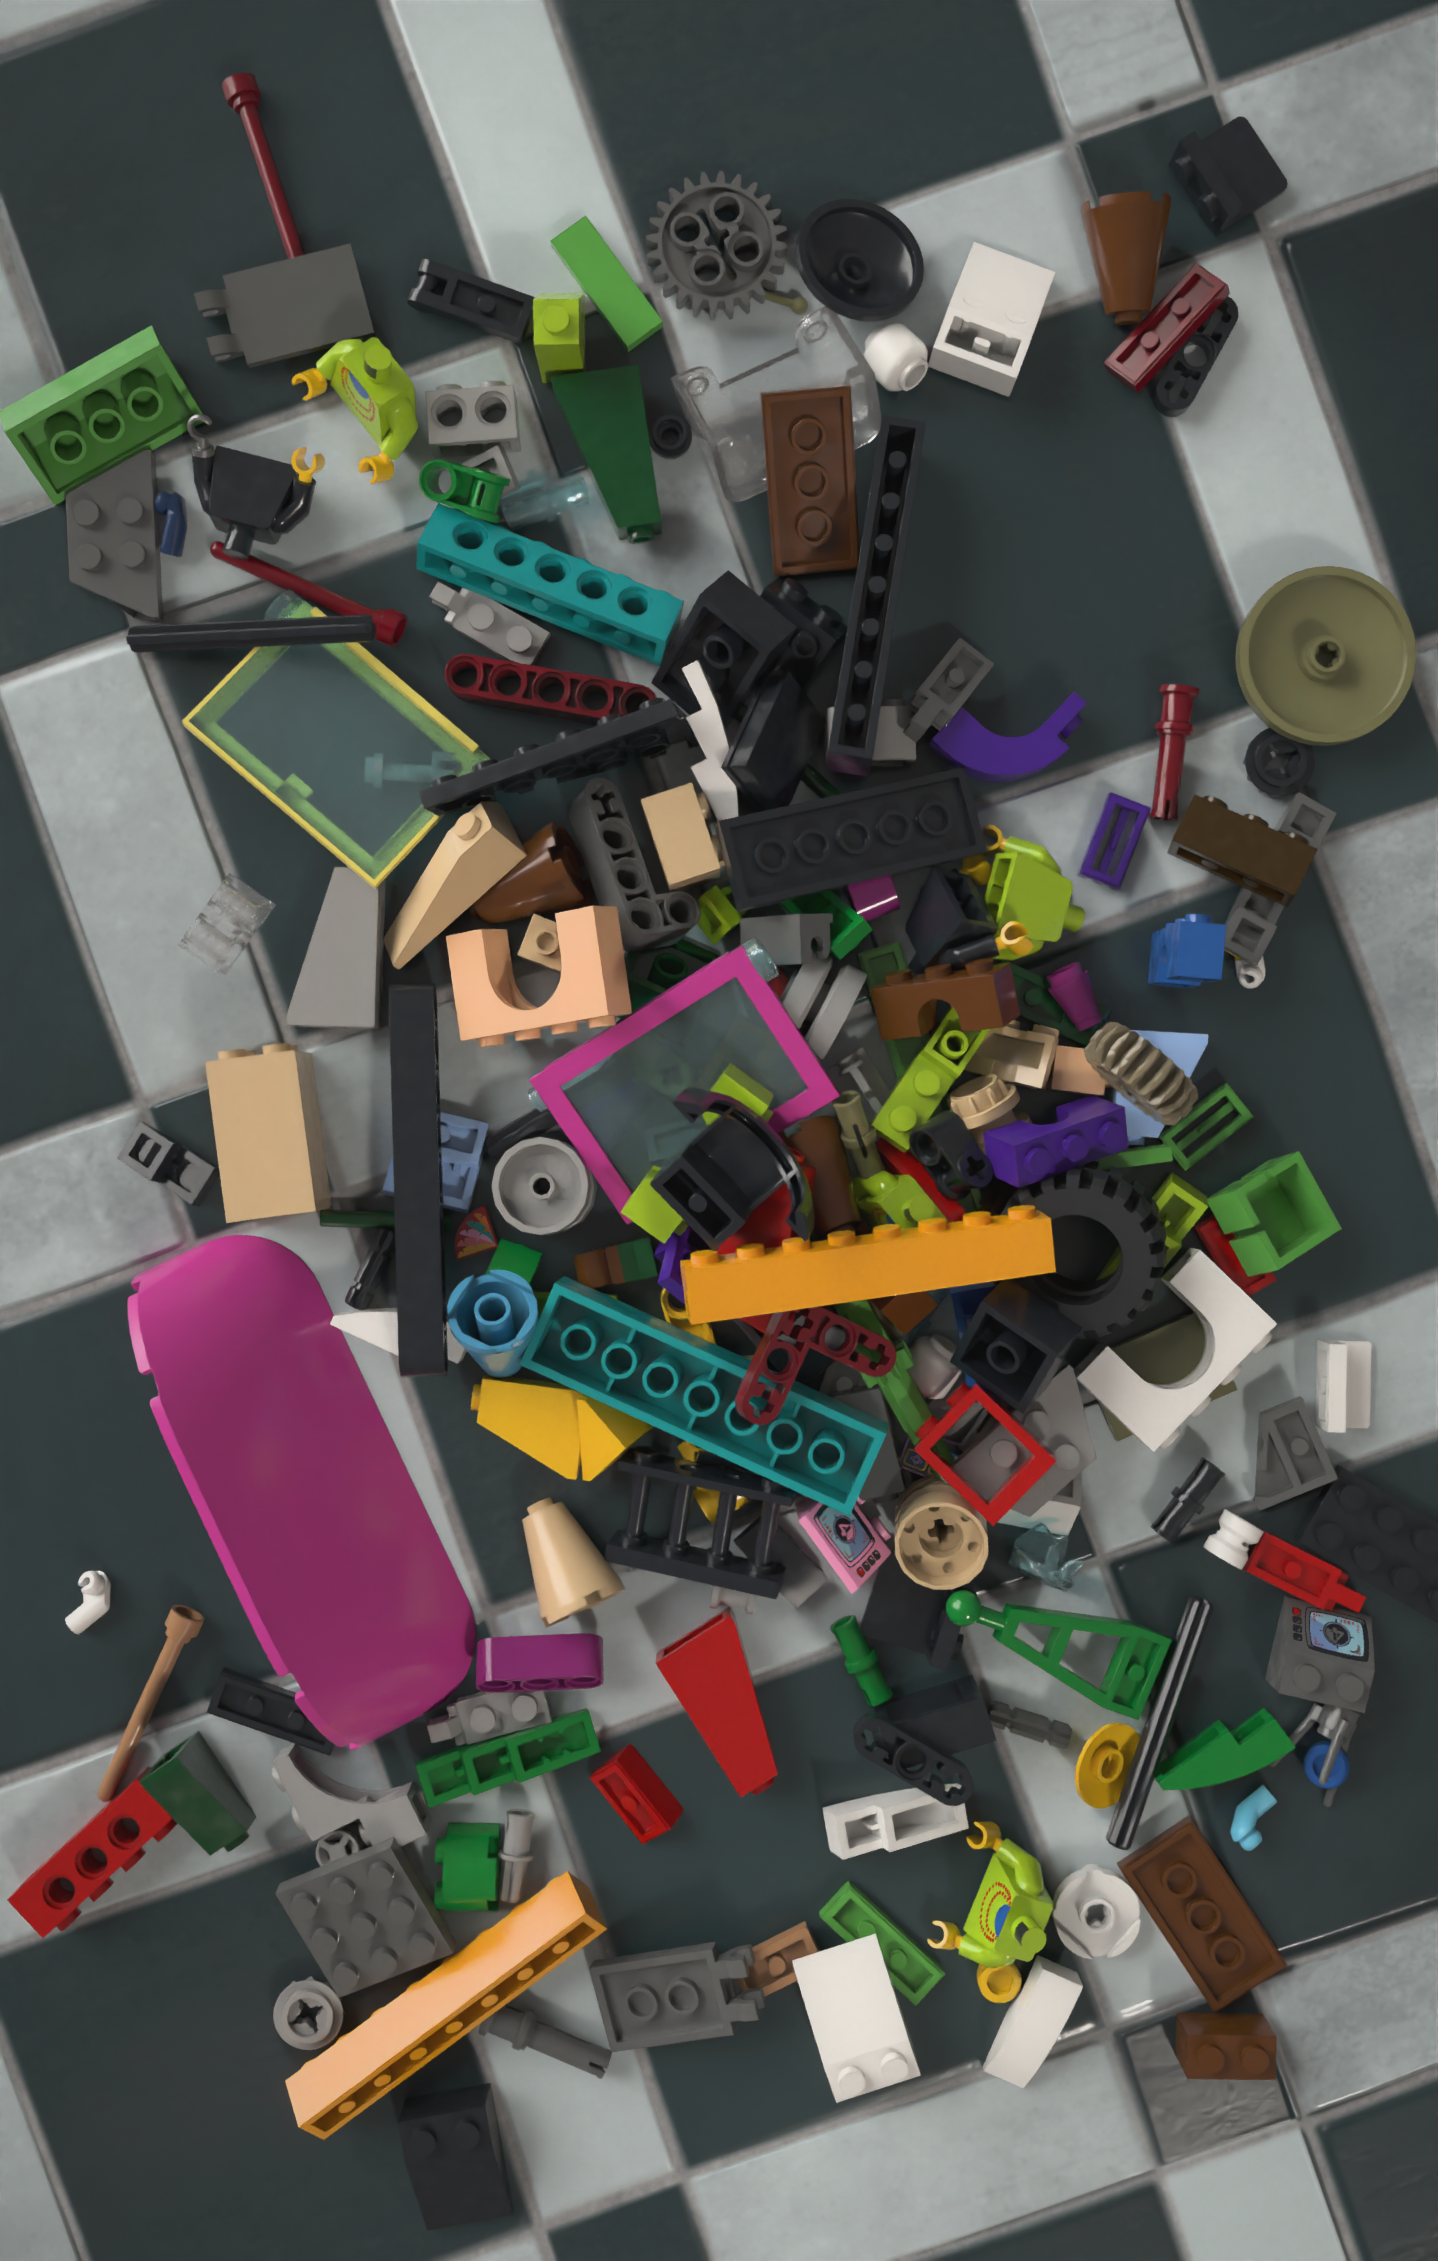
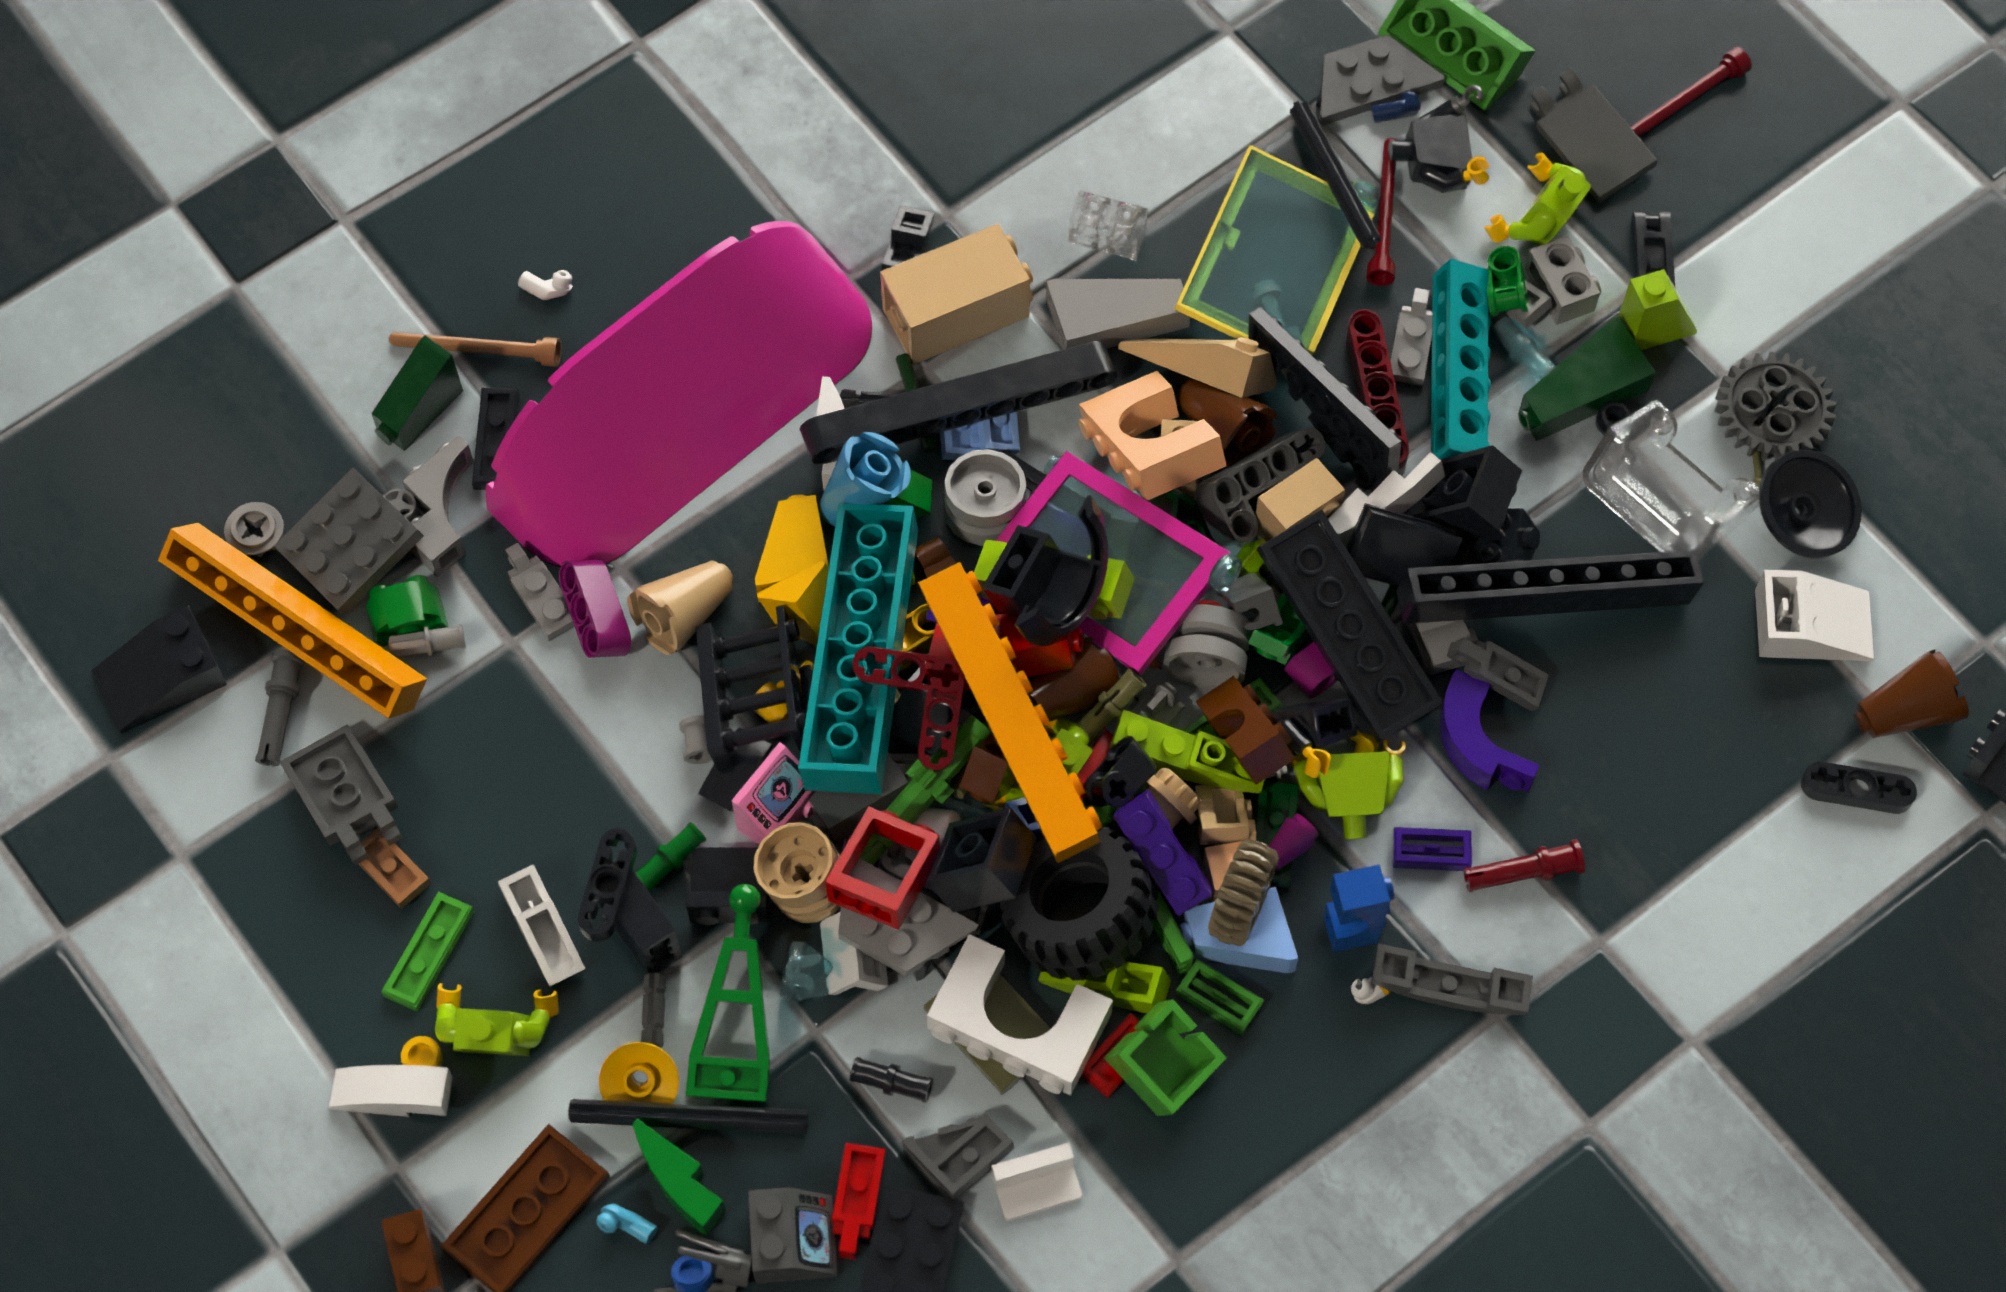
camera: 70 degrees right, 25 degrees down
red brick [7,1766,178,1938] -> none
green slope [414,1708,601,1808] -> none
tile [455,1205,499,1261] -> none
bright green tile [550,215,663,352] -> none
red slope [589,1744,683,1845] -> none
red slope [656,1606,778,1797] -> none
reddish brown tile [760,384,860,577] -> none
white slope [792,1933,921,2103] -> none
white head [863,323,928,392] -> none
white plate [1051,1864,1141,1959] -> none
dark red tile [1104,263,1230,394] -> none
dark brown brick [1167,794,1318,908] -> none
white wheel [1203,1509,1264,1570] -> none
olive dish [1236,566,1416,746] -> none
black gear [1243,728,1315,798] -> none

